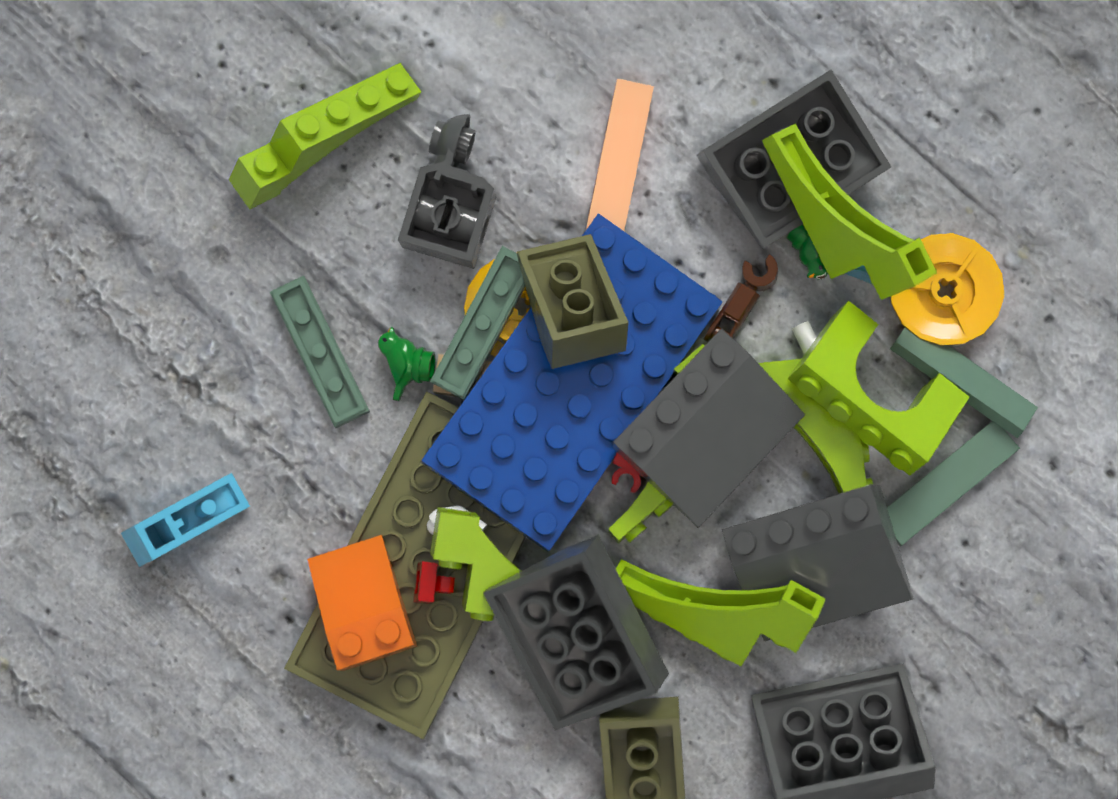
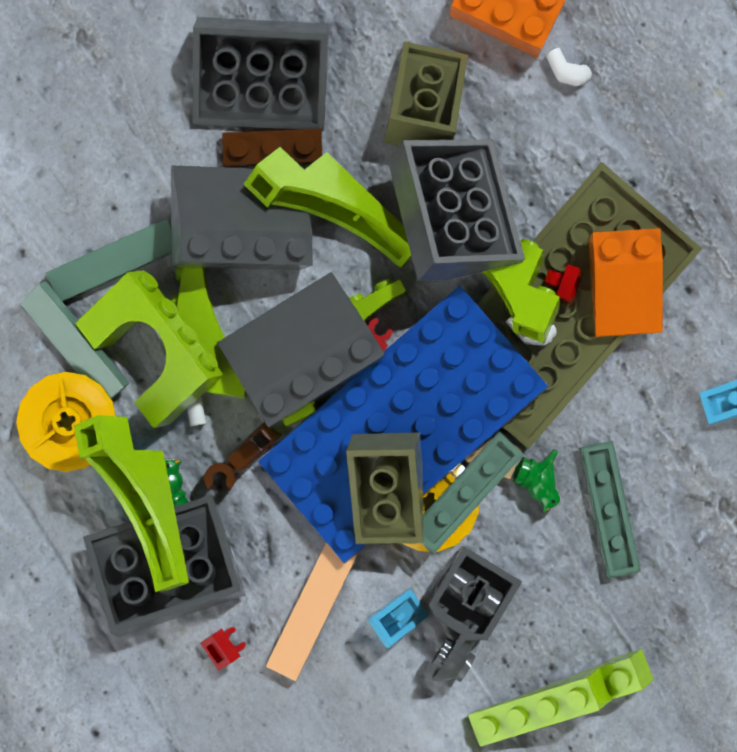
camera: 175 degrees left, 5 degrees up
none -> red tile [200,627,246,671]
none -> reddish brown plate [222,129,322,168]
none -> medium azure slope [367,588,429,649]

